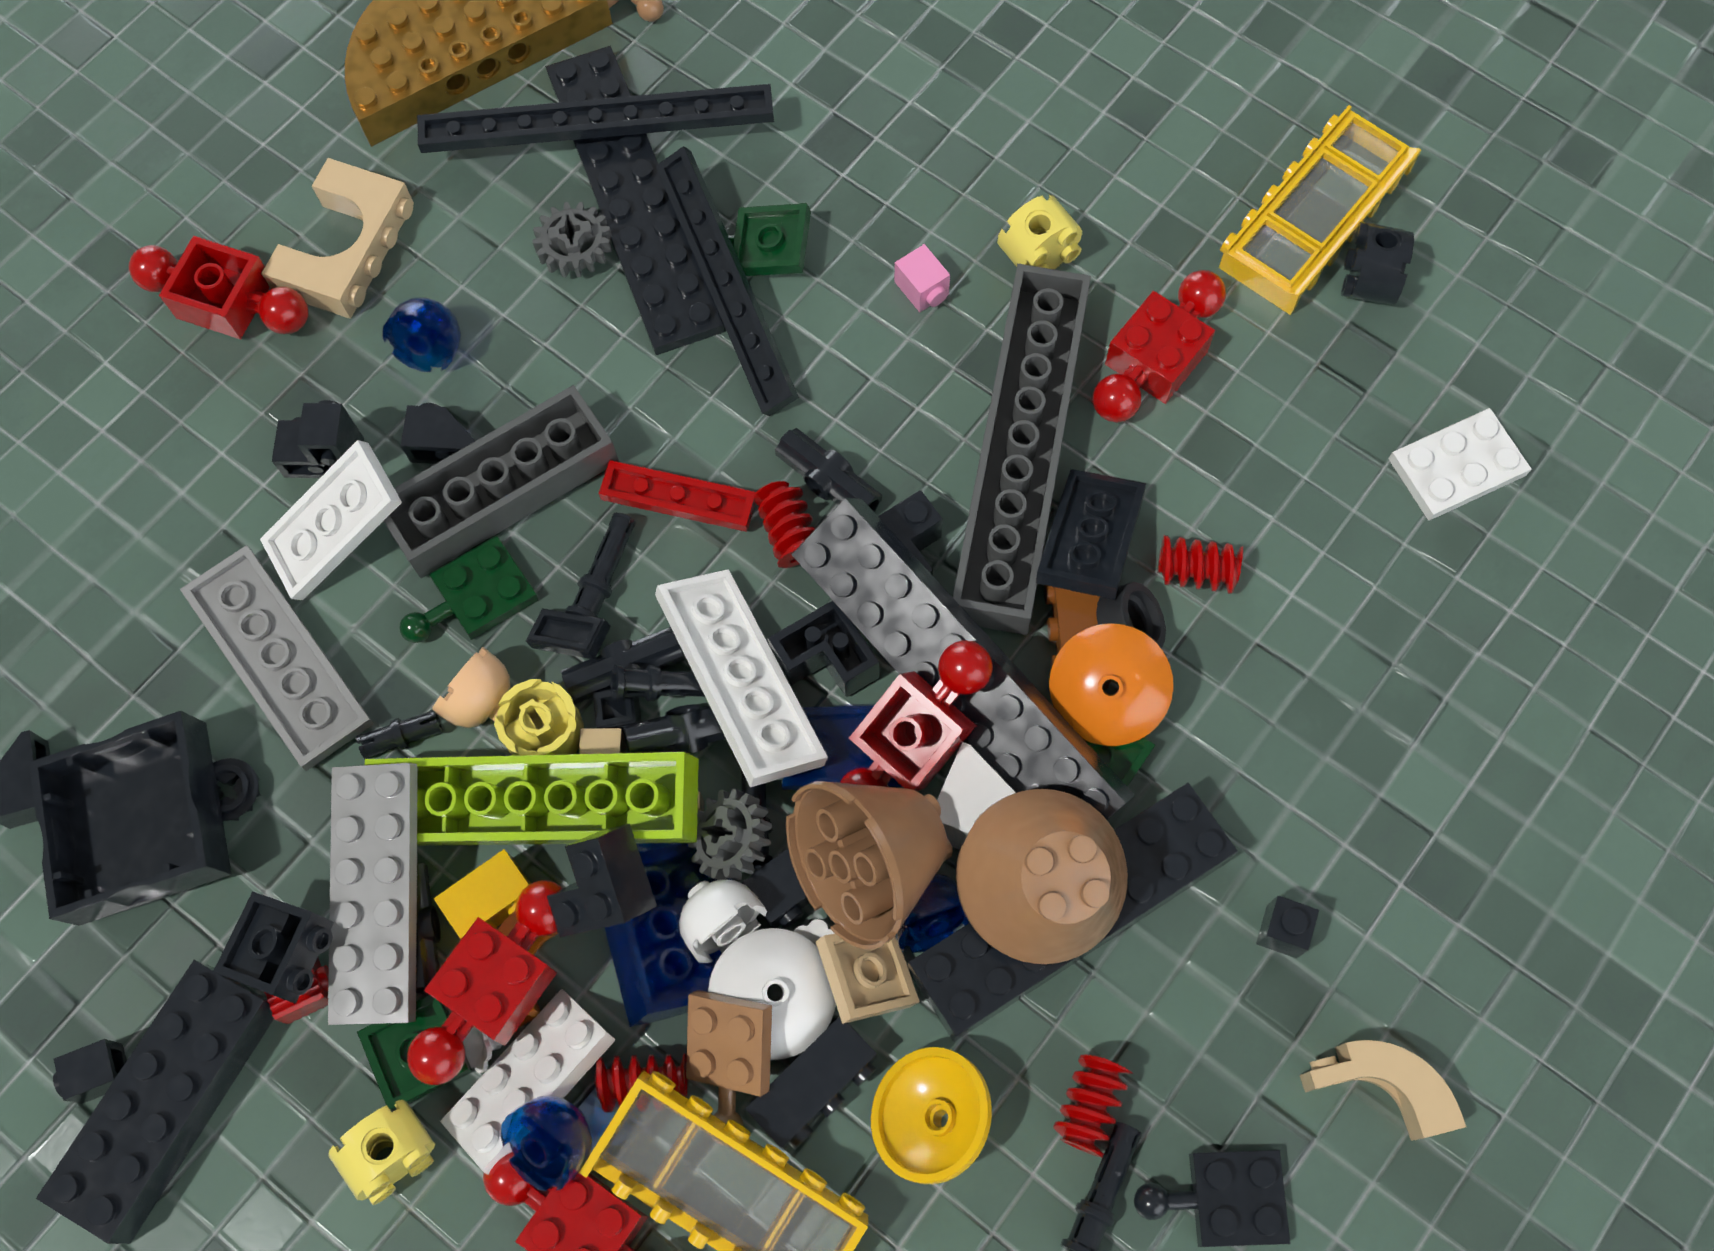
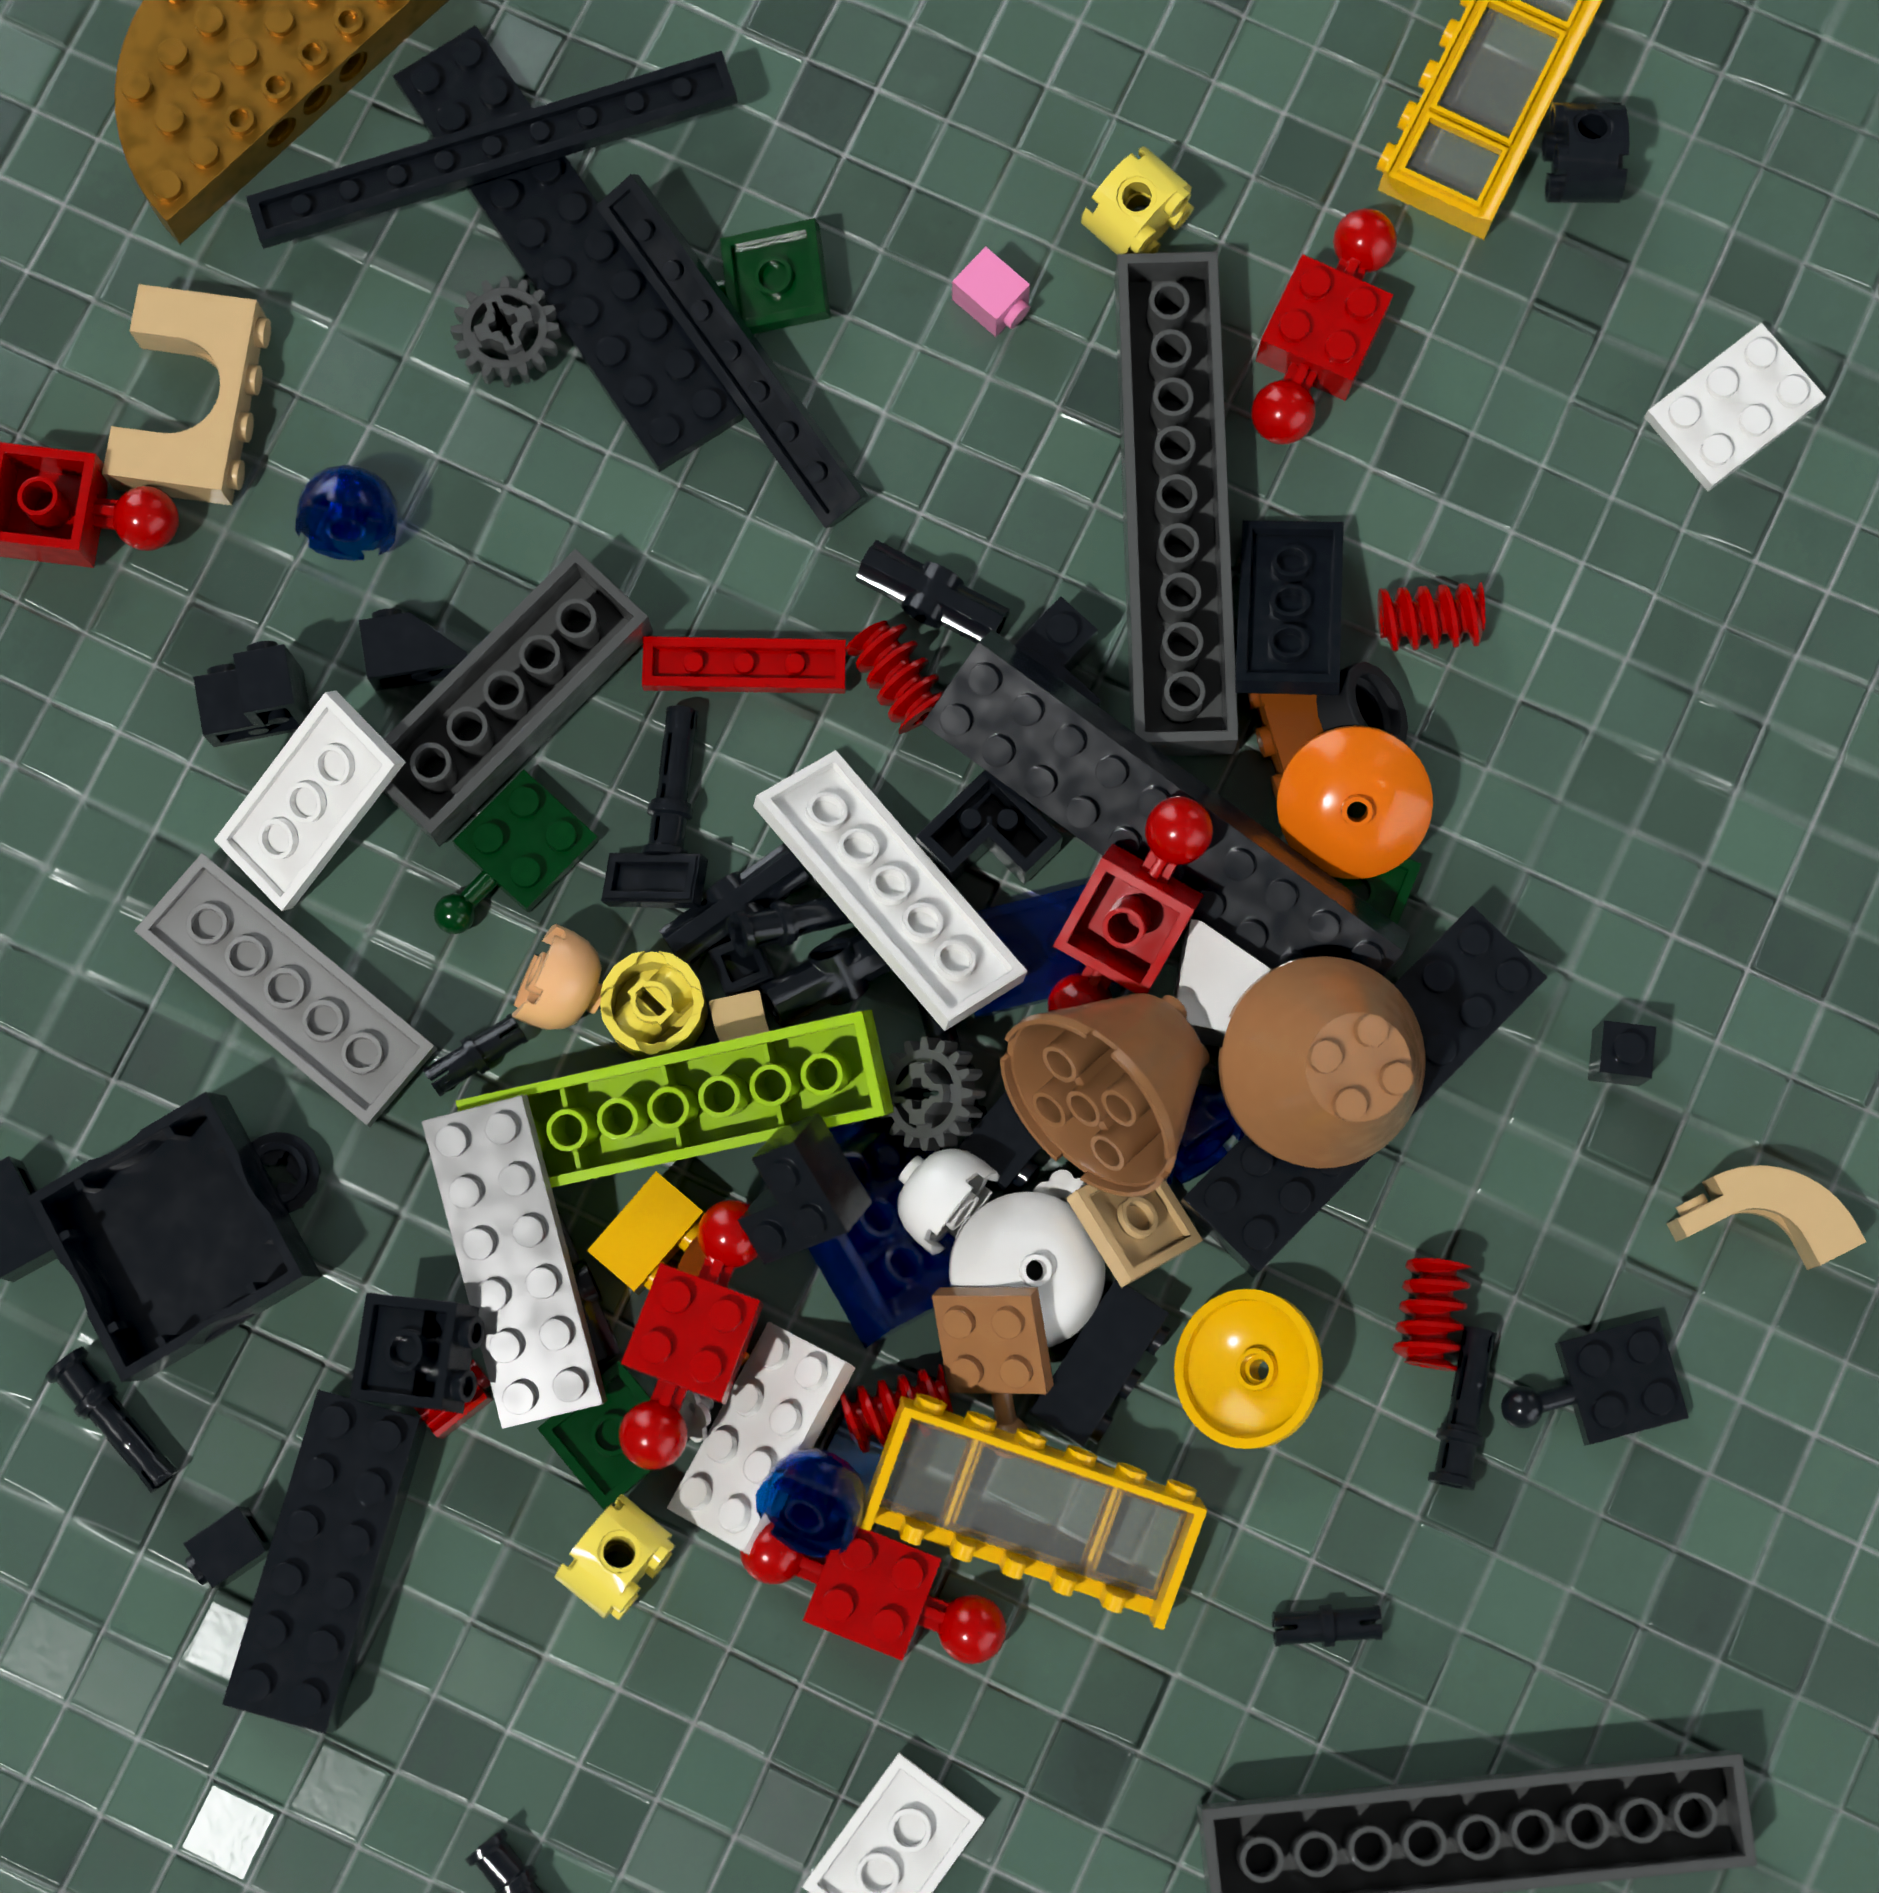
camera: 15 degrees left, 10 degrees up
none -> black pin [45,1347,178,1493]

